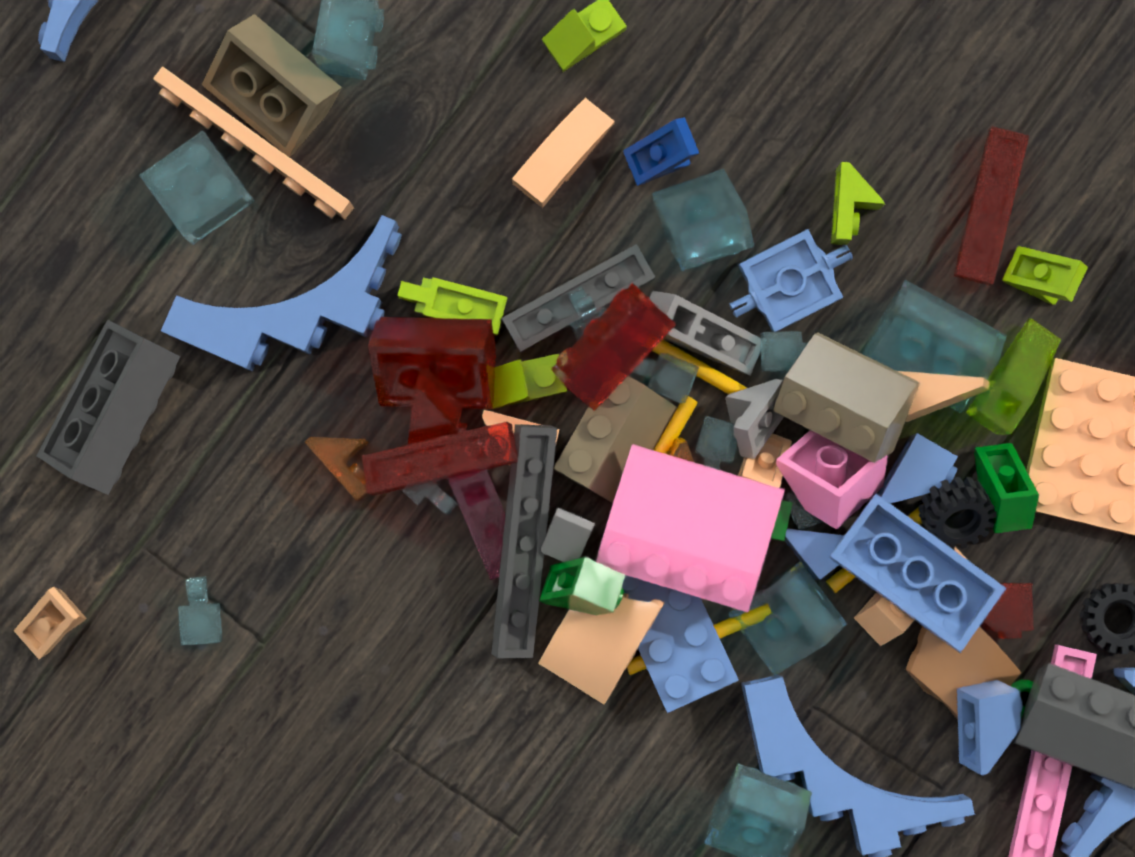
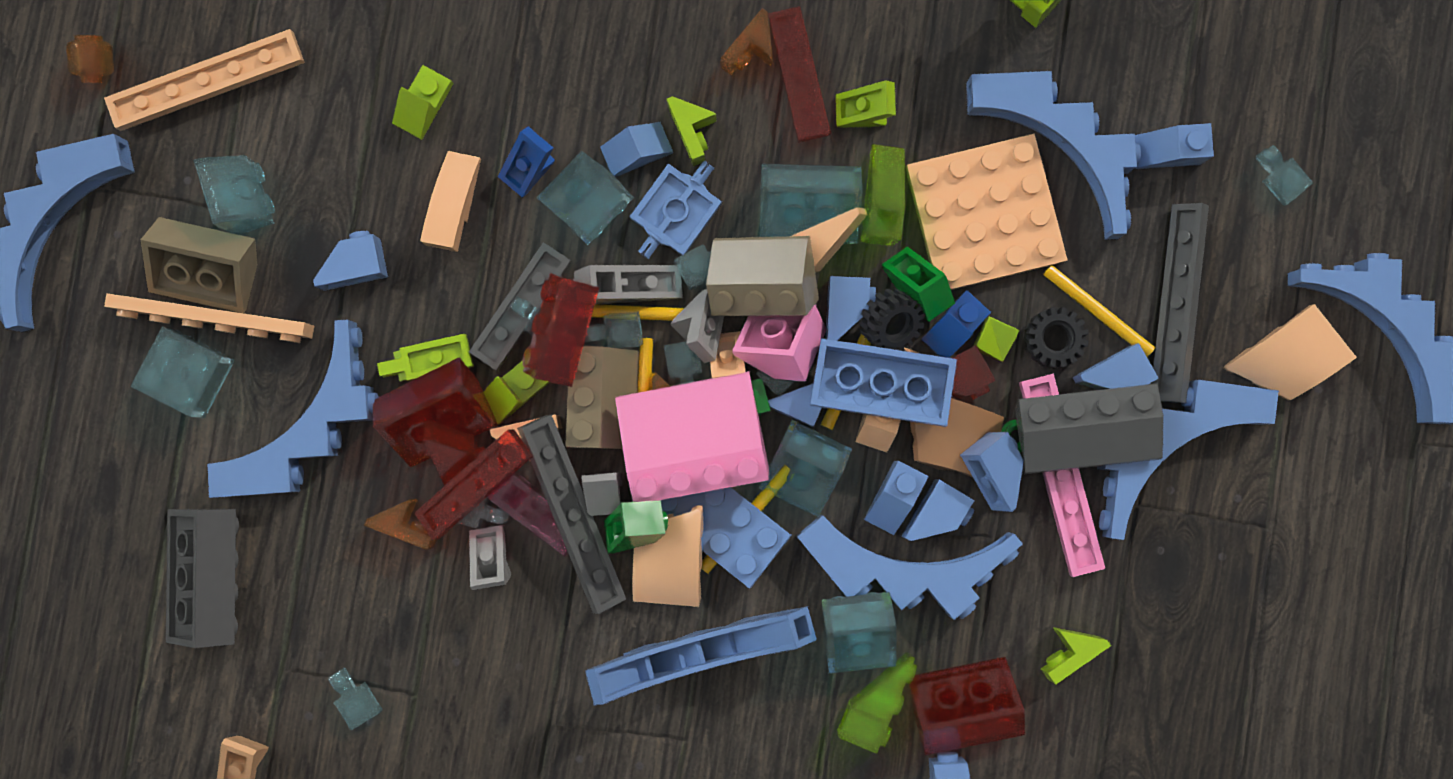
camera: 20 degrees left, 0 degrees up
none -> medium blue slope [313,231,388,291]
none -> light grey slope [469,525,511,590]
none -> medium blue arch [585,606,817,705]
none -> medium blue slope [600,122,673,178]
none -> clear orange slope [720,8,773,76]
none -> medium blue slope [864,461,929,535]
none -> medium blue slope [901,479,974,541]
none -> blue slope [921,290,991,358]
none -> lime slope [972,316,1019,362]

